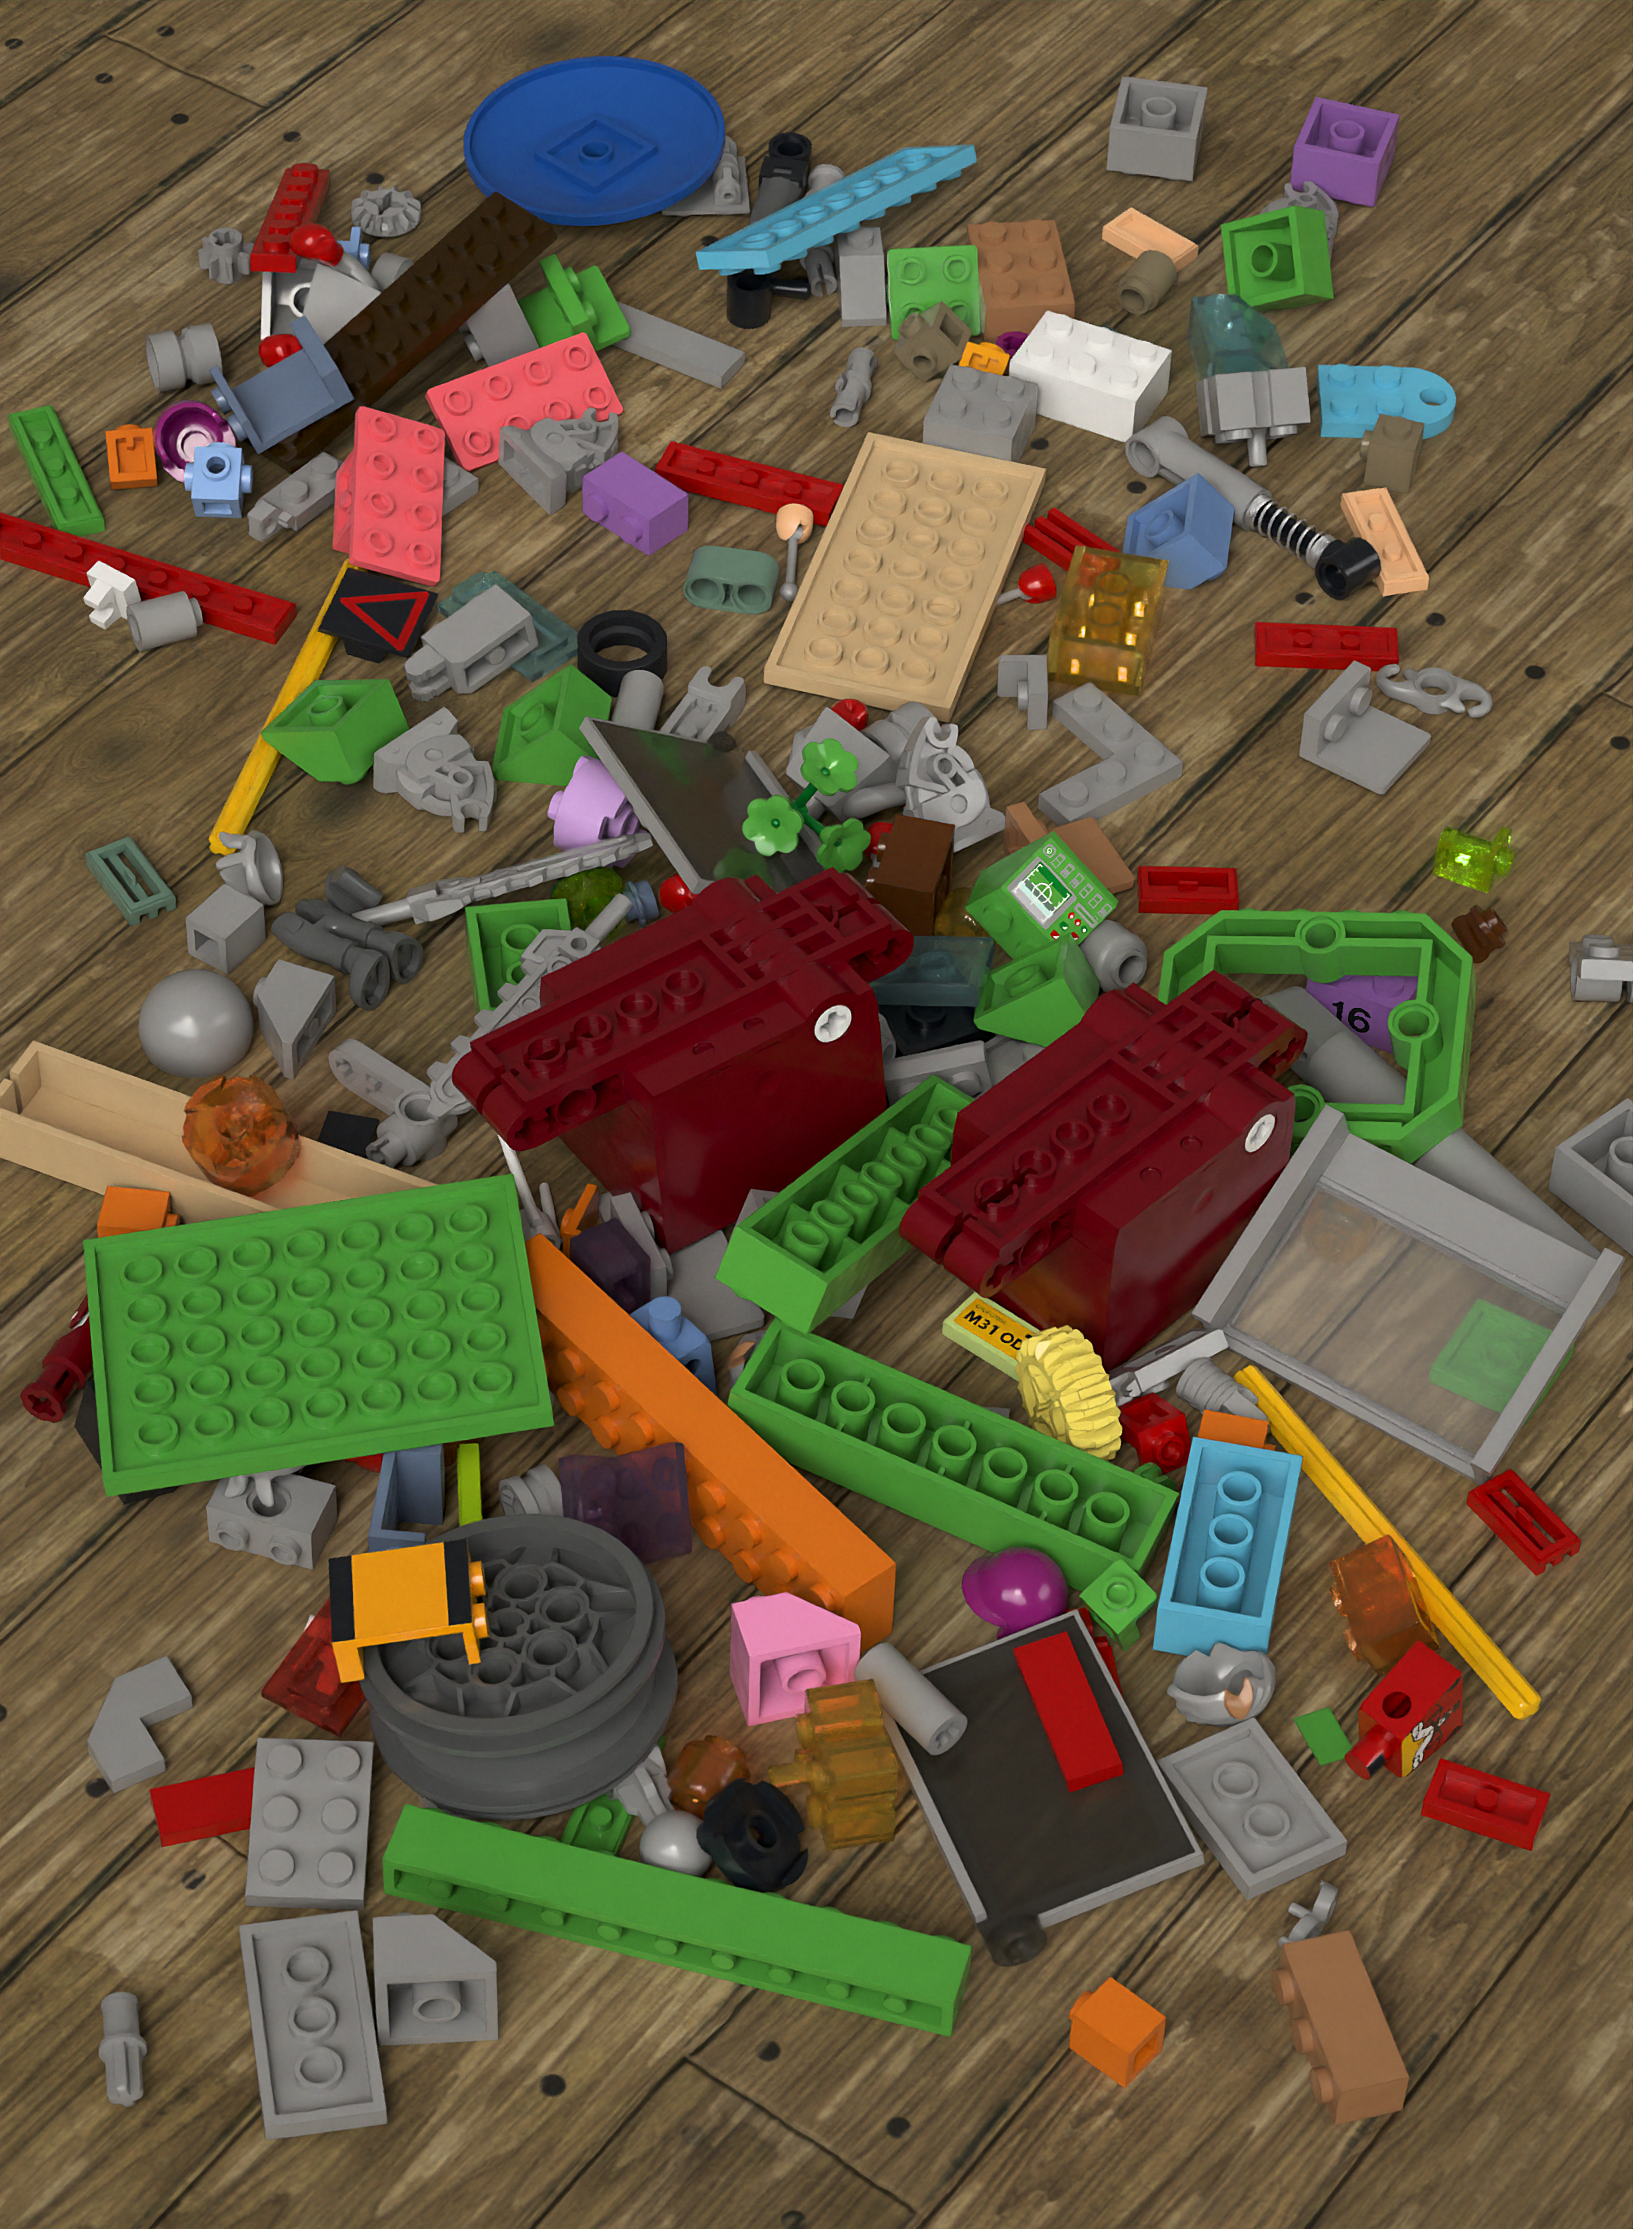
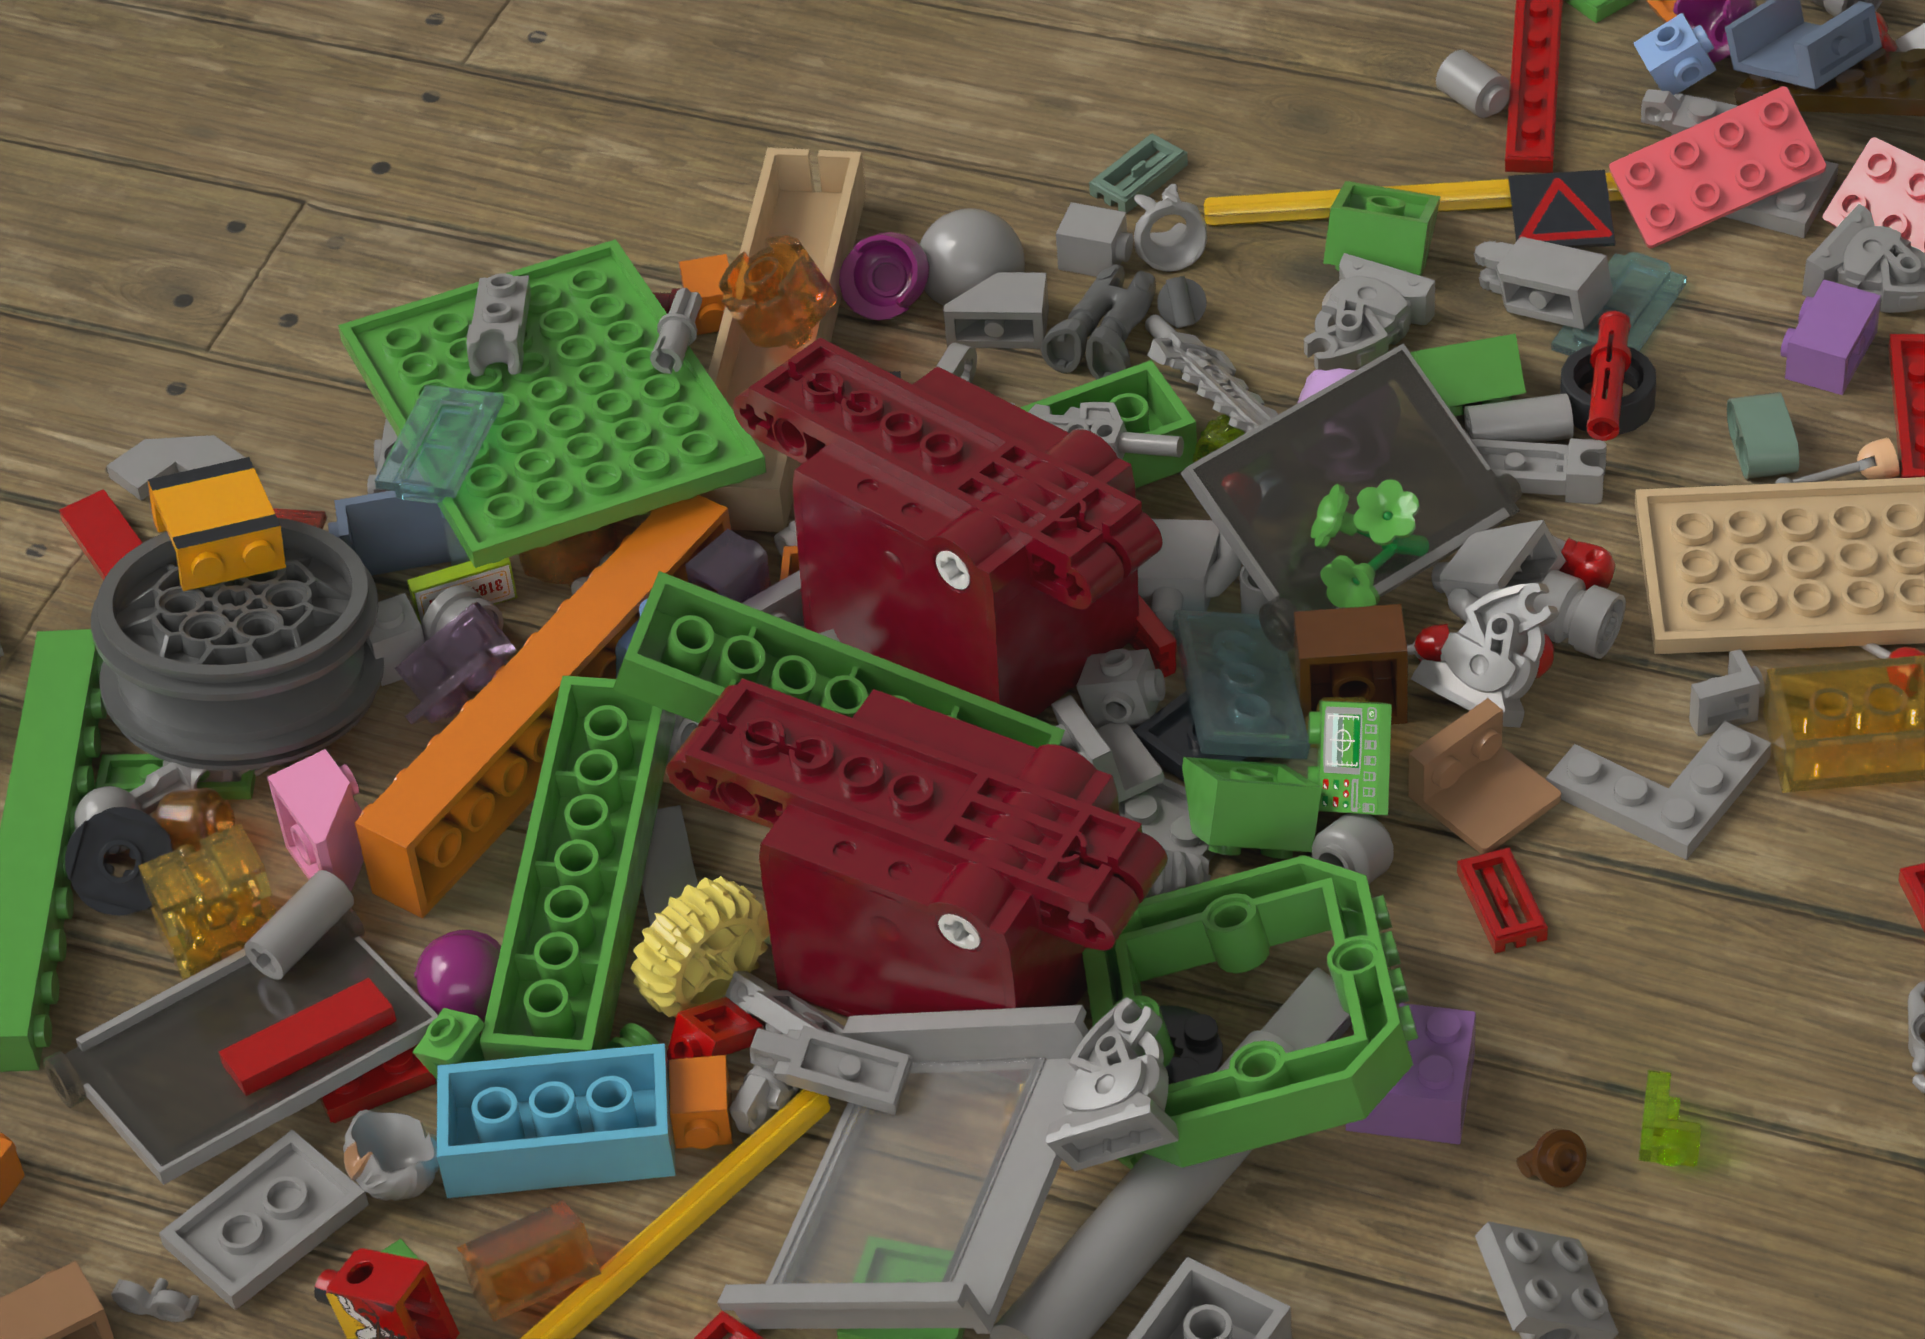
camera: 80 degrees right, 0 degrees up
white tile [83,560,142,630] -> none
light grey plate [245,1738,374,1910] -> none
light grey bracket [1299,660,1431,795] -> none
none -> clear light blue piece [375,385,504,503]
none -> light grey plate [467,273,531,376]
none -> light grey axle [650,288,703,374]
none -> light grey hinge [750,1025,913,1115]
none -> magenta helmet [839,232,929,320]
none -> light grey piece [1046,998,1179,1171]
none -> red pin [1587,311,1632,441]

